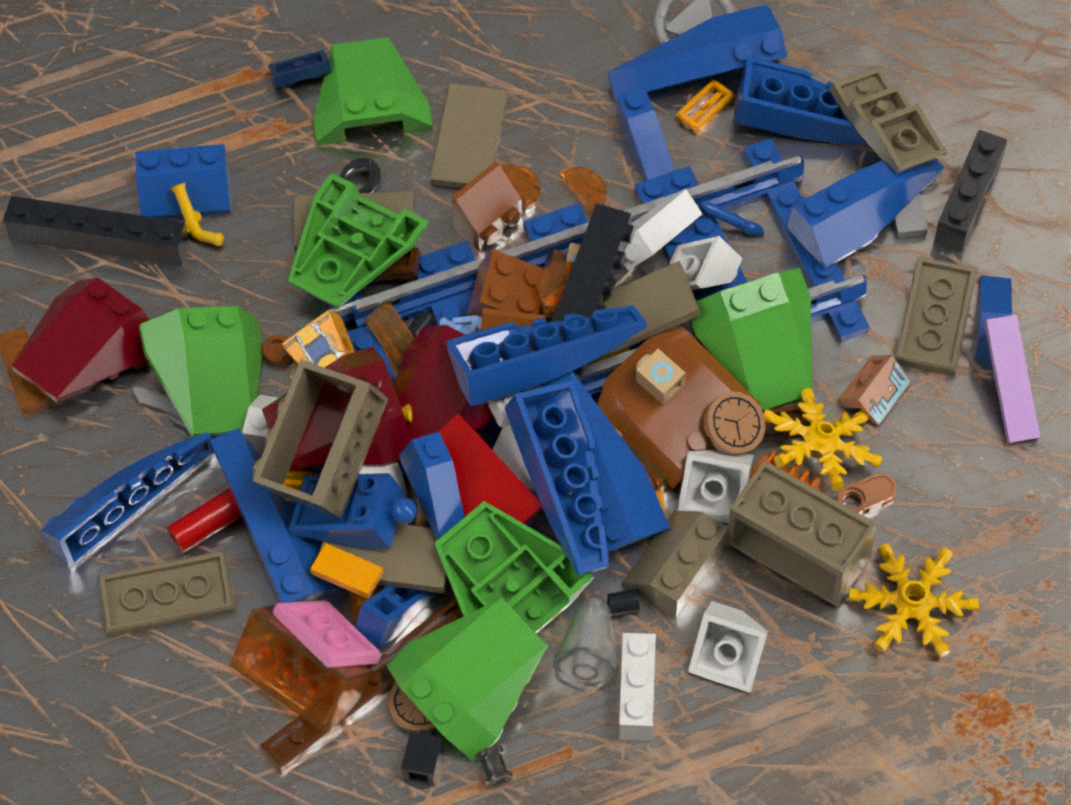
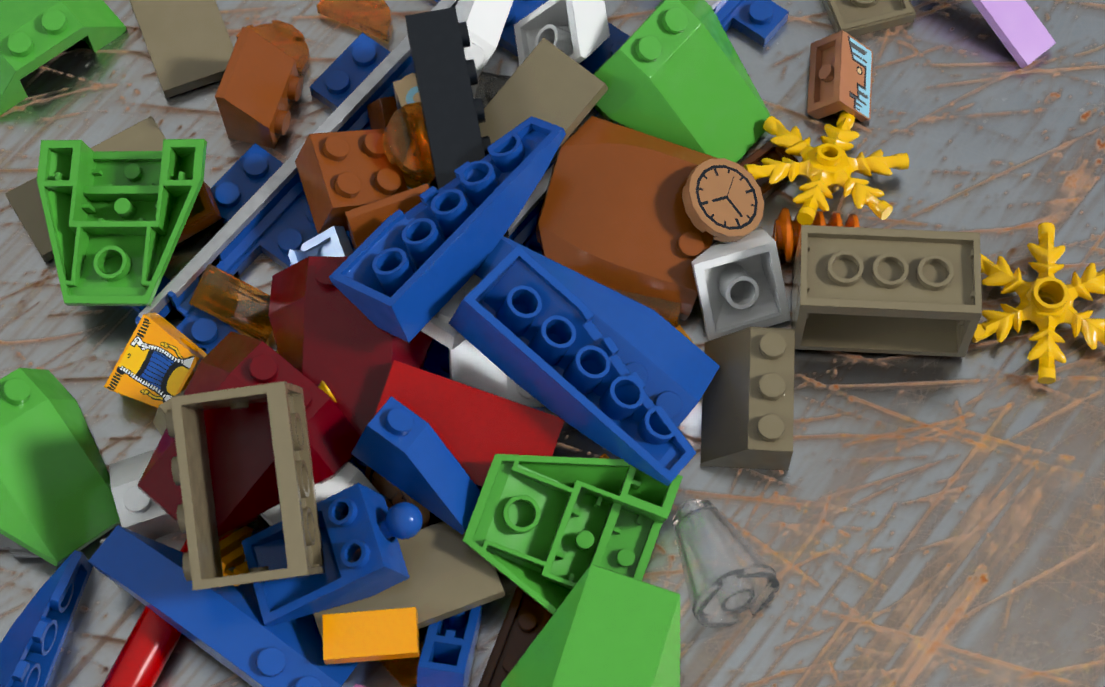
camera: 30 degrees left, 5 degrees up
dark orange tile [261,335,292,367] -> none
black piece [339,158,381,193] -> none
black hinge [404,311,437,341] -> none
black hinge [607,589,640,616] -> none
white brick [619,633,656,741] -> none
tan brick [636,349,686,406] -> none
white slope [688,601,768,693] -> none
nougat piece [837,473,897,516] -> none

